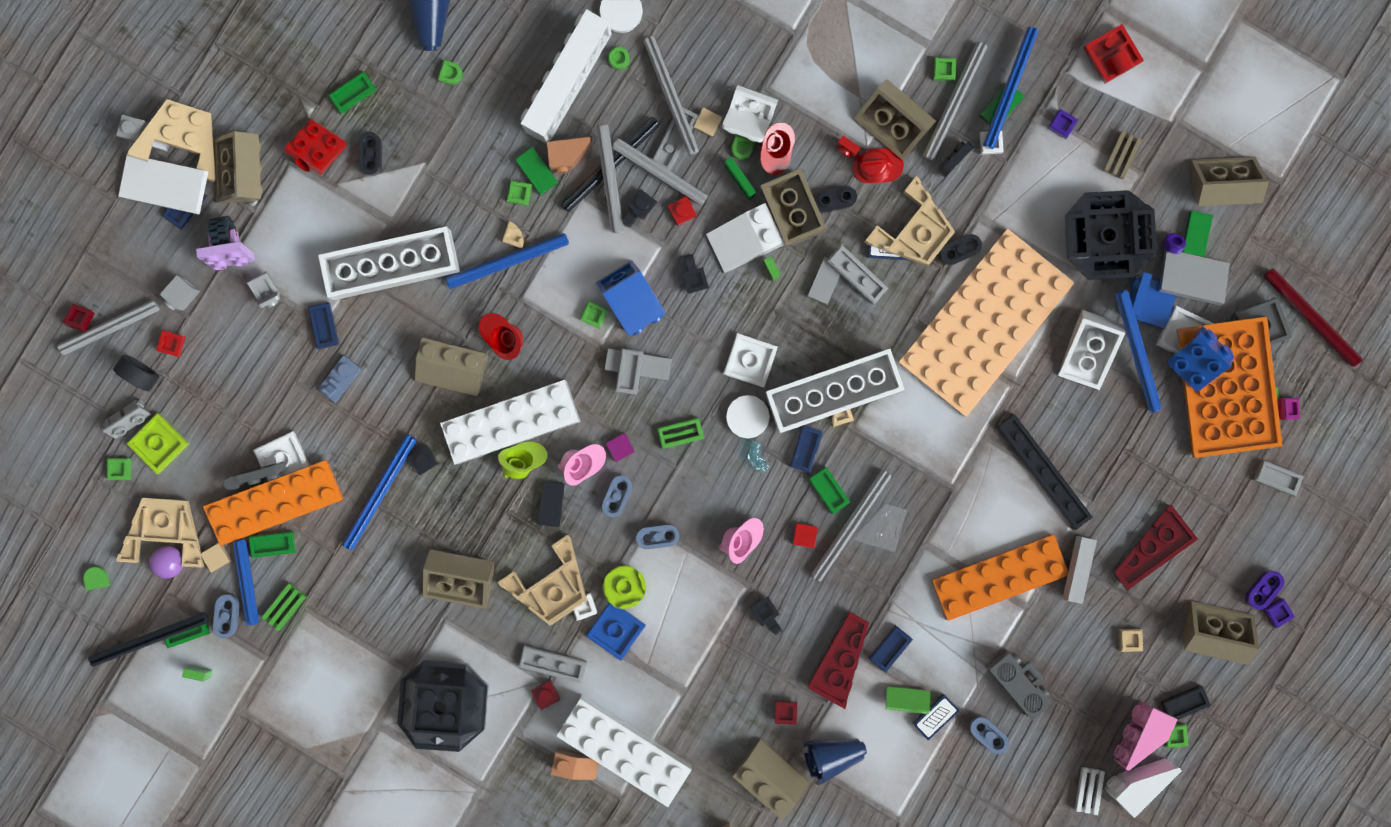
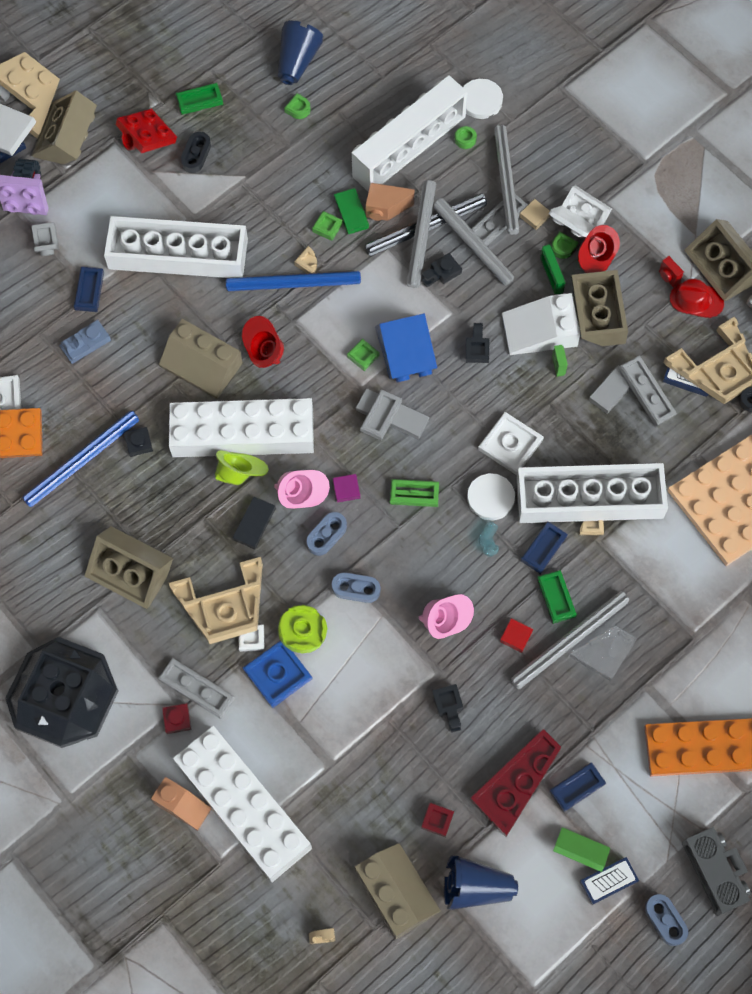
camera: 20 degrees right, 20 degrees down
red plate [668,196,697,226] -> none
black plate [814,186,857,213] -> none

